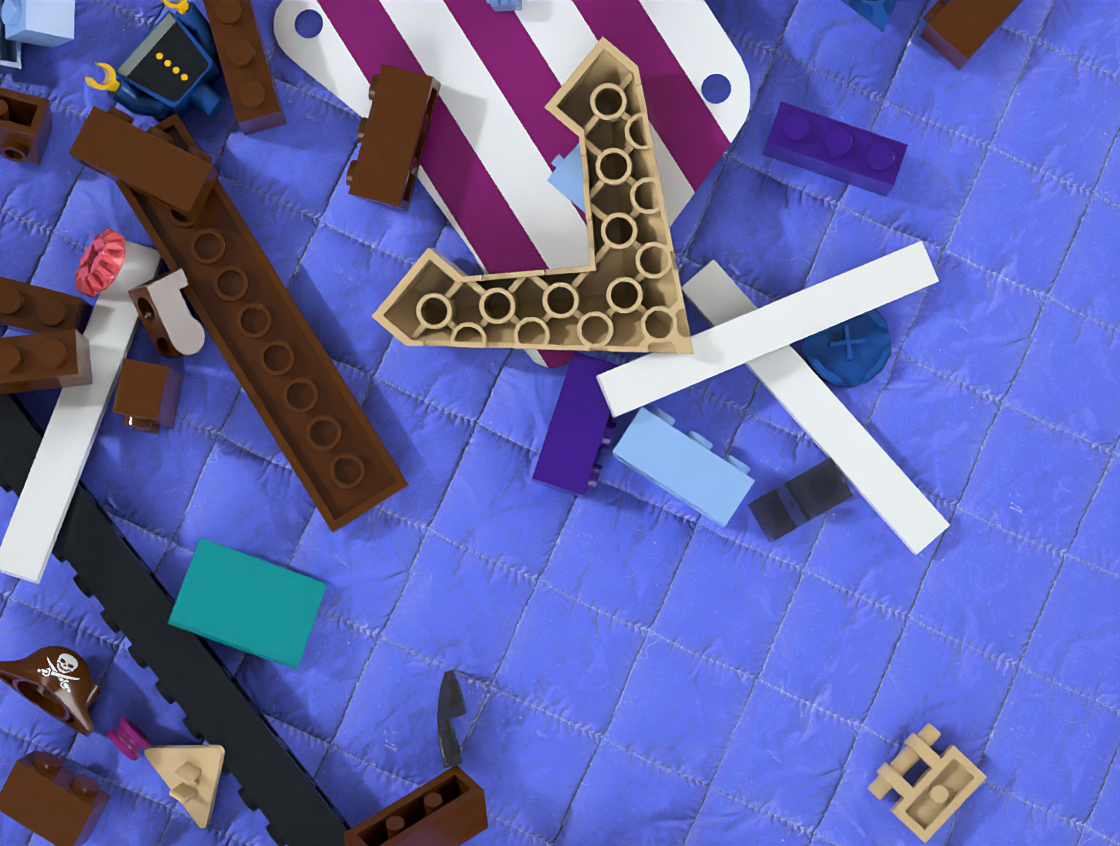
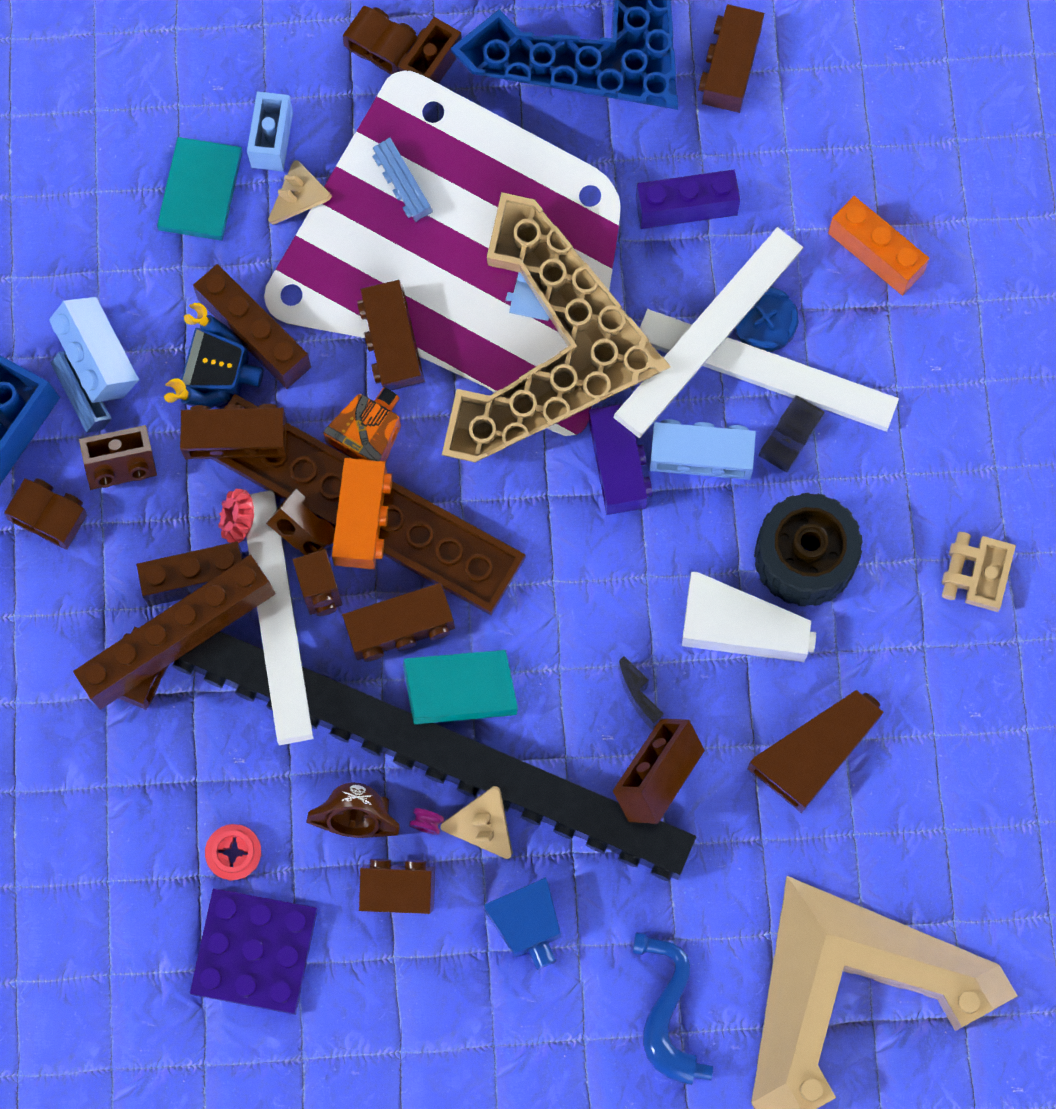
camera: 25 degrees left, 10 degrees down
none -> torso [323,388,401,463]
none -> orange brick [332,458,392,570]
none -> reddish brown brick [342,583,455,662]
none -> white slope [682,572,816,662]
none -> wheel [754,493,863,606]
none -> orange brick [828,196,930,296]

